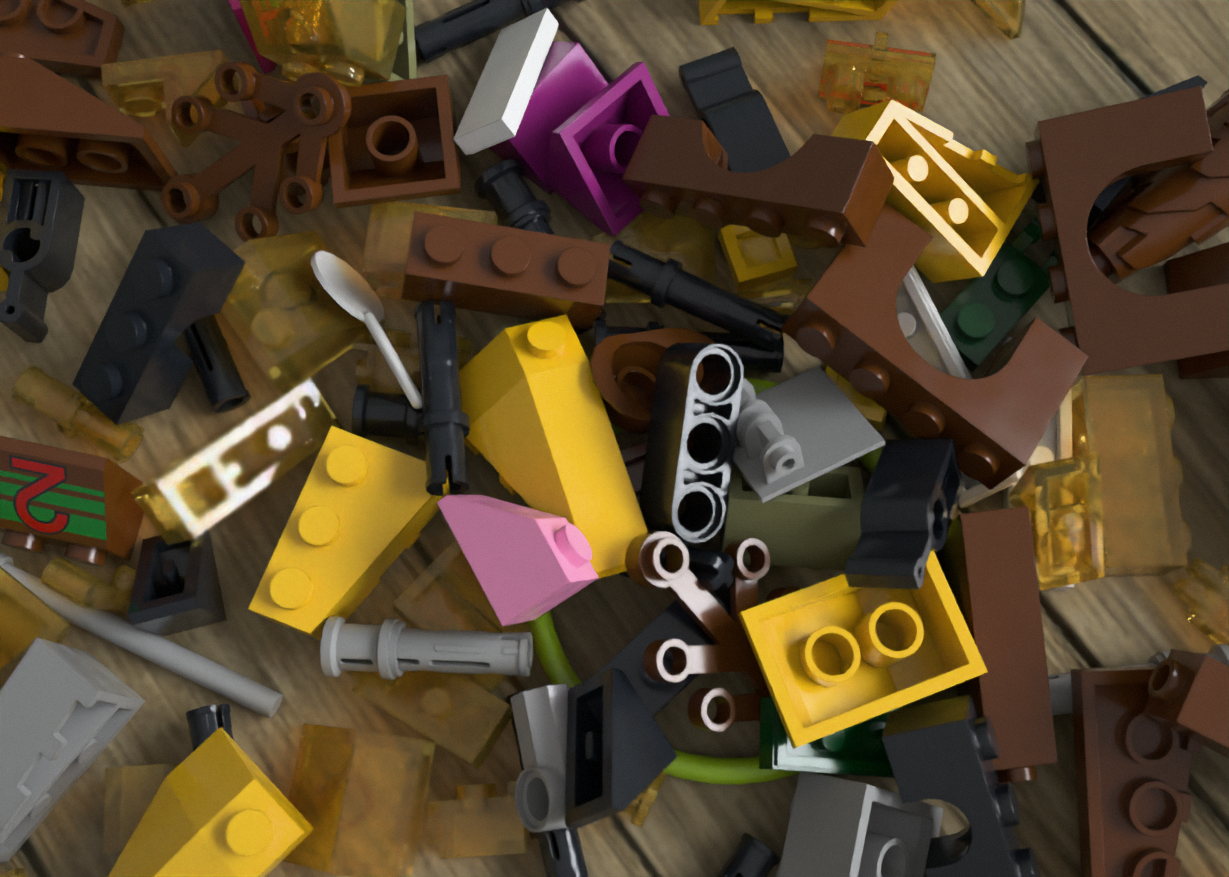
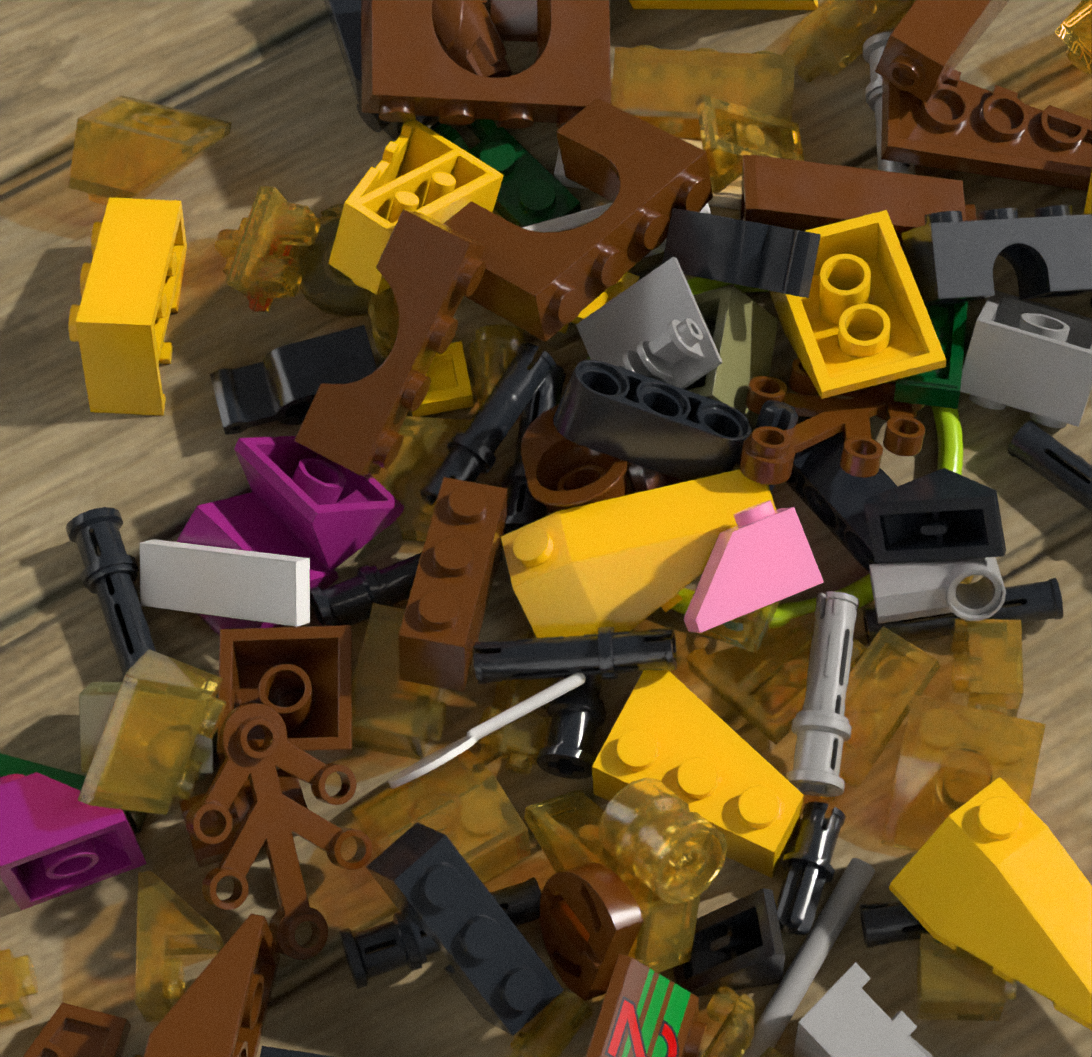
camera: 80 degrees left, 10 degrees down
none -> reddish brown piece [540,862,644,1001]
none -> clear yellow wheel [598,777,728,904]
none -> black axle [776,801,846,935]

